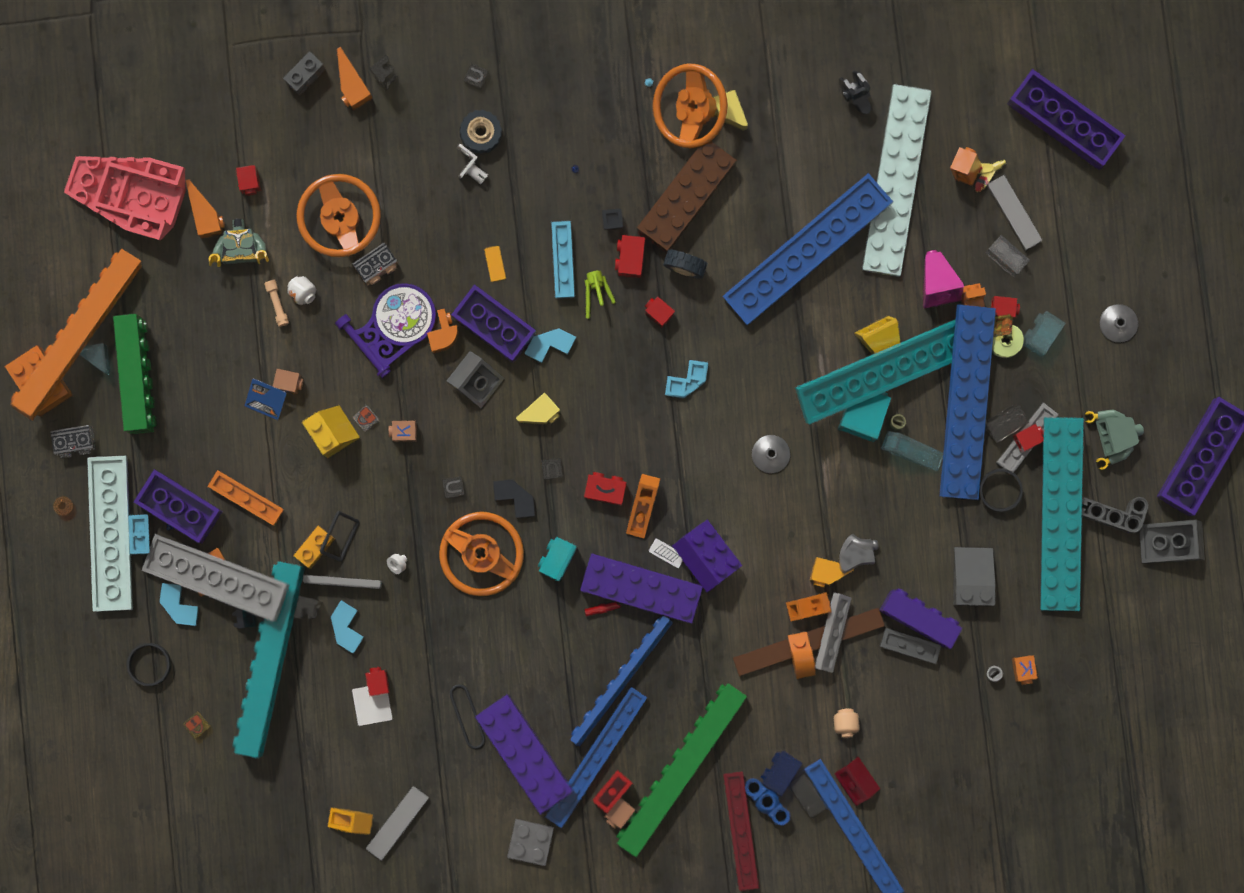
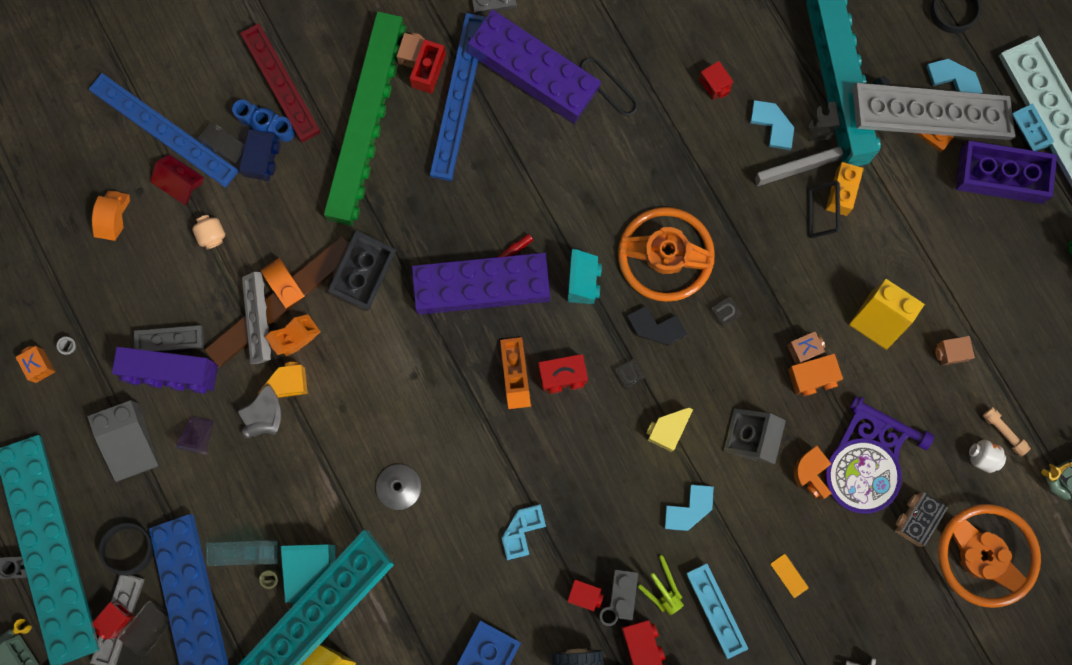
camera: 160 degrees right, 5 degrees down
orange plate [208,470,284,526] -> none
blue sticker [245,379,286,420] -> none
tile [352,405,380,432] -> none
white sticker [352,686,392,726] -> none
white tile [387,554,407,574] -> none
dark purple brick [451,284,536,363] -> none
blue plate [570,616,673,746] -> none
white sticker [649,539,683,568] -> none
dark purple brick [672,519,742,592] -> none
none -> orange brick [92,191,130,241]
none -> clear purple slope [176,417,213,455]
none -> black brick [324,230,396,311]
none -> dark grey hinge [599,570,638,626]
none -> orange brick [788,354,843,397]

